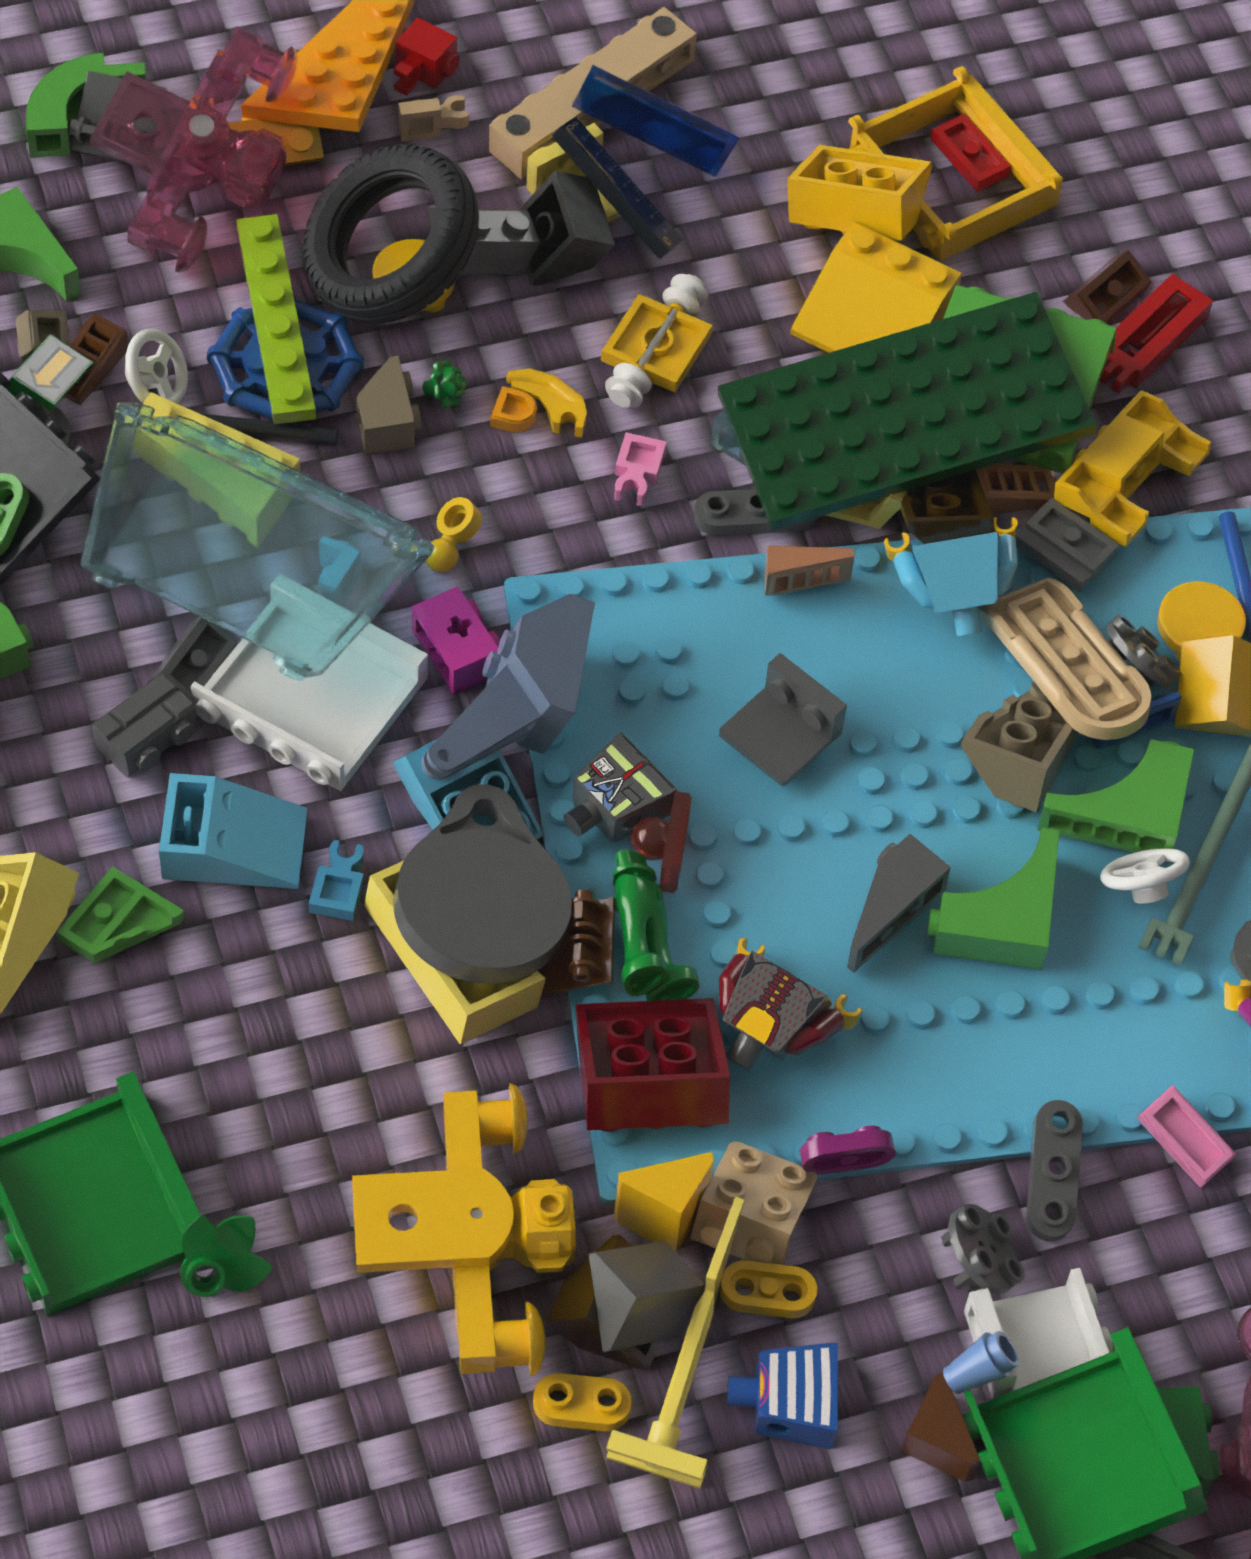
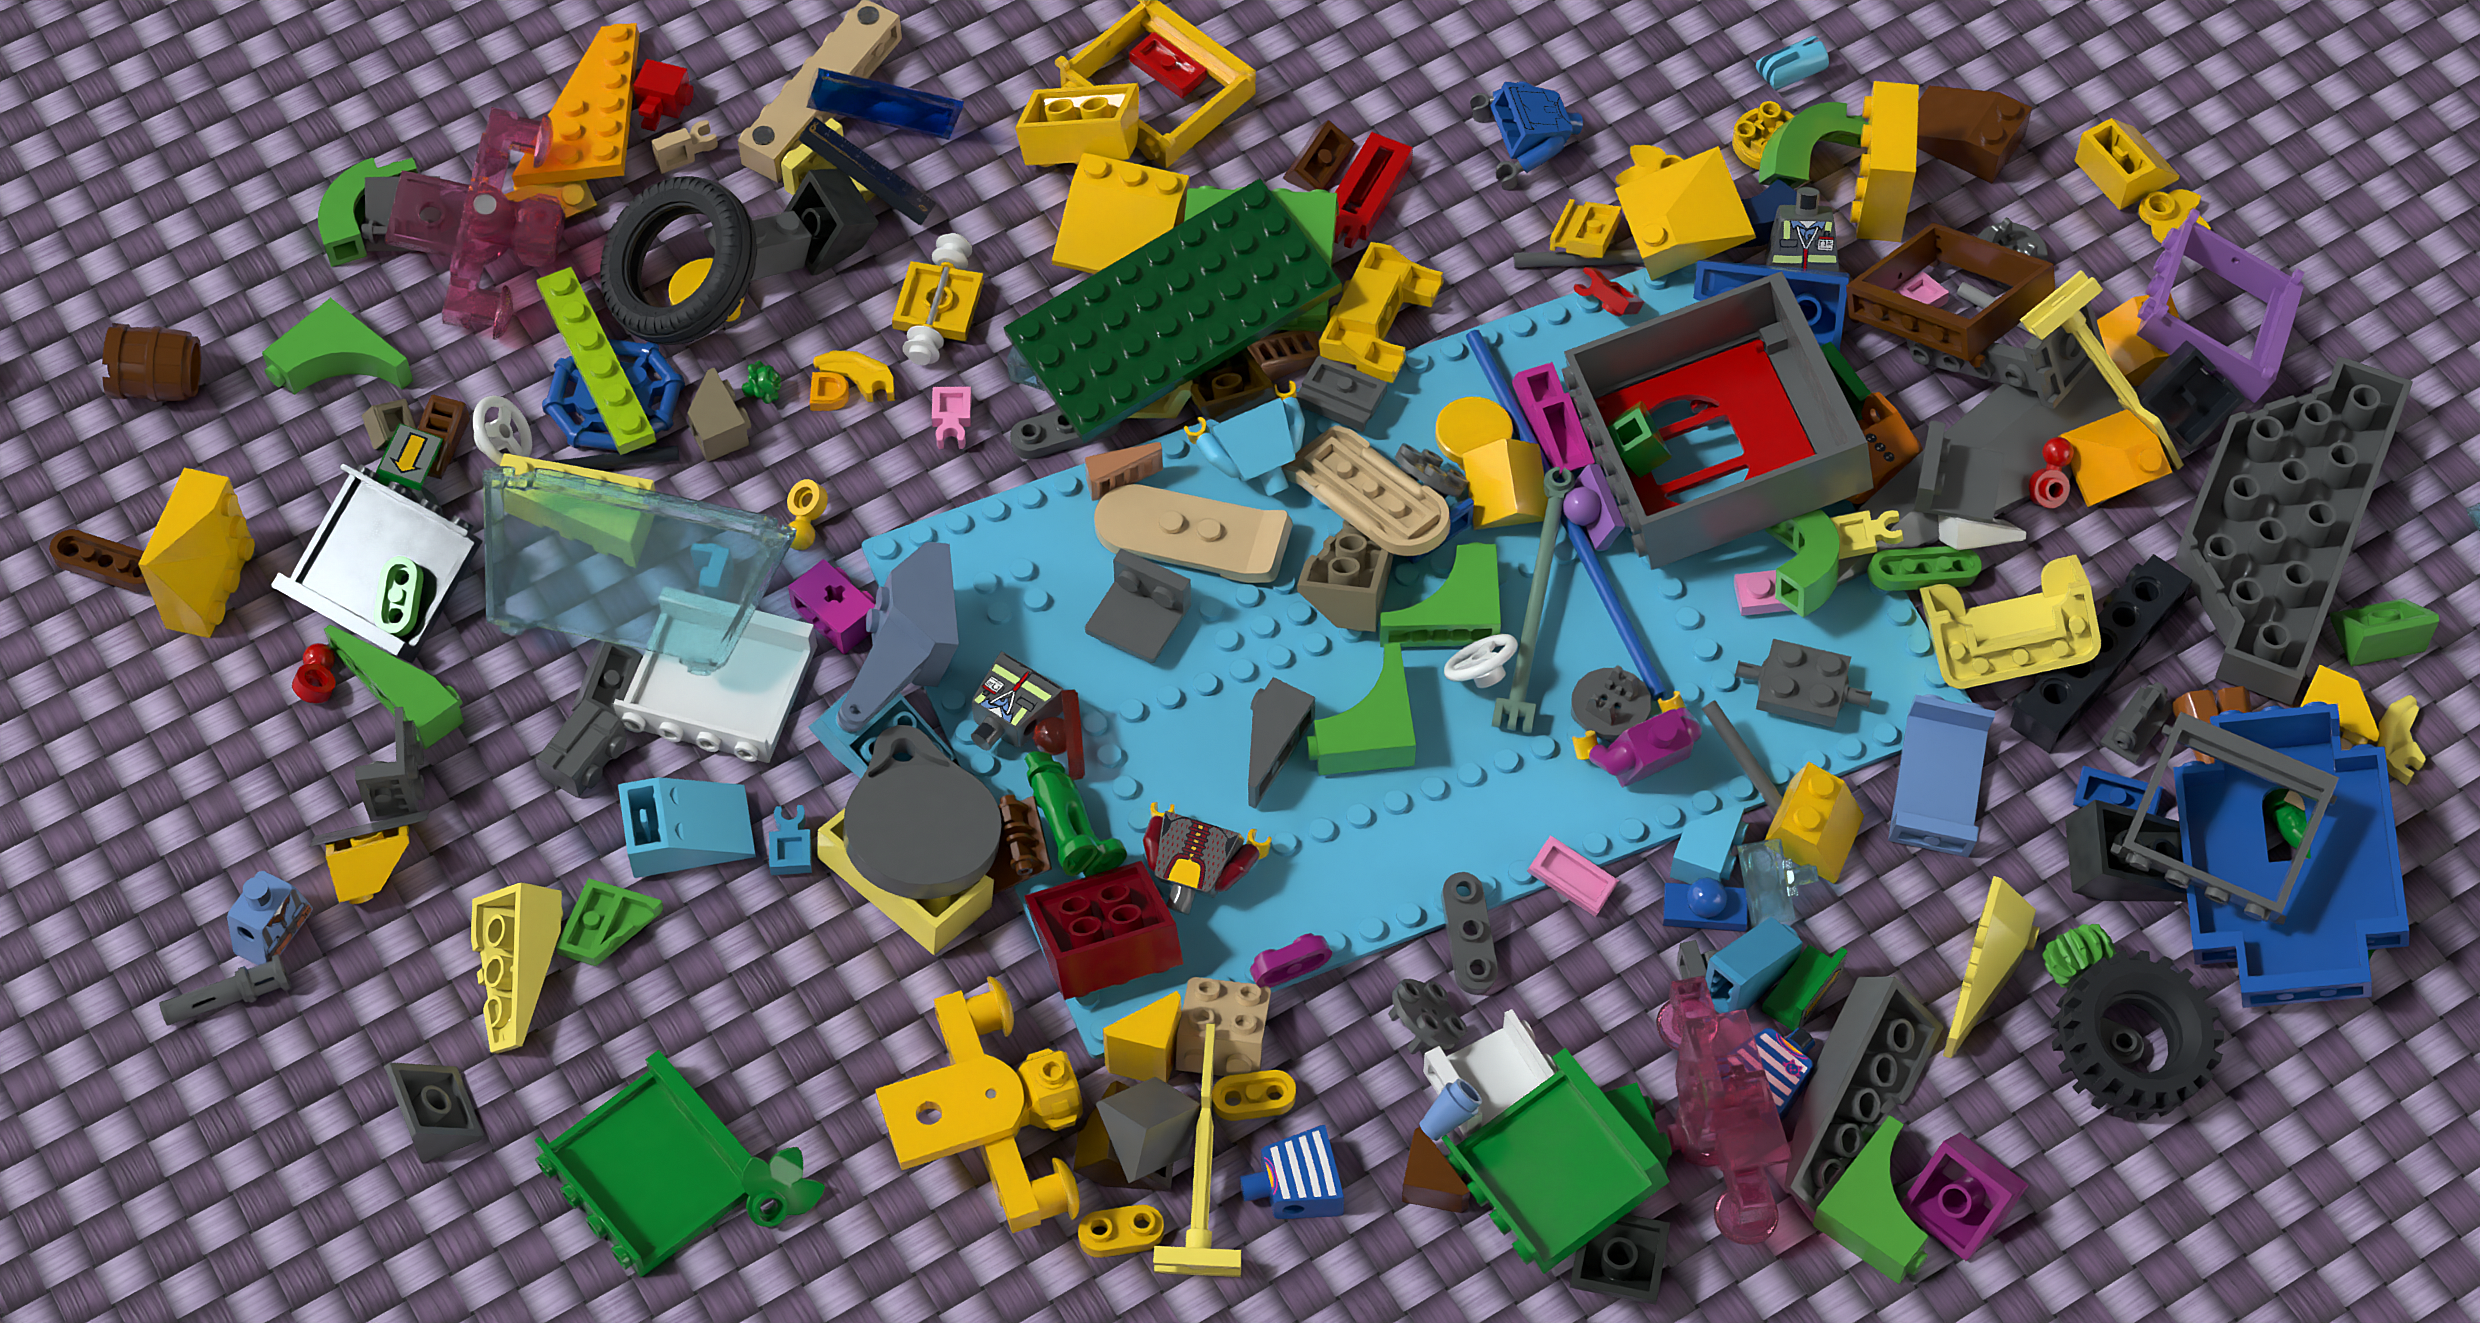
camera: 10 degrees left, 0 degrees up
none -> tan piece [1094,484,1293,583]

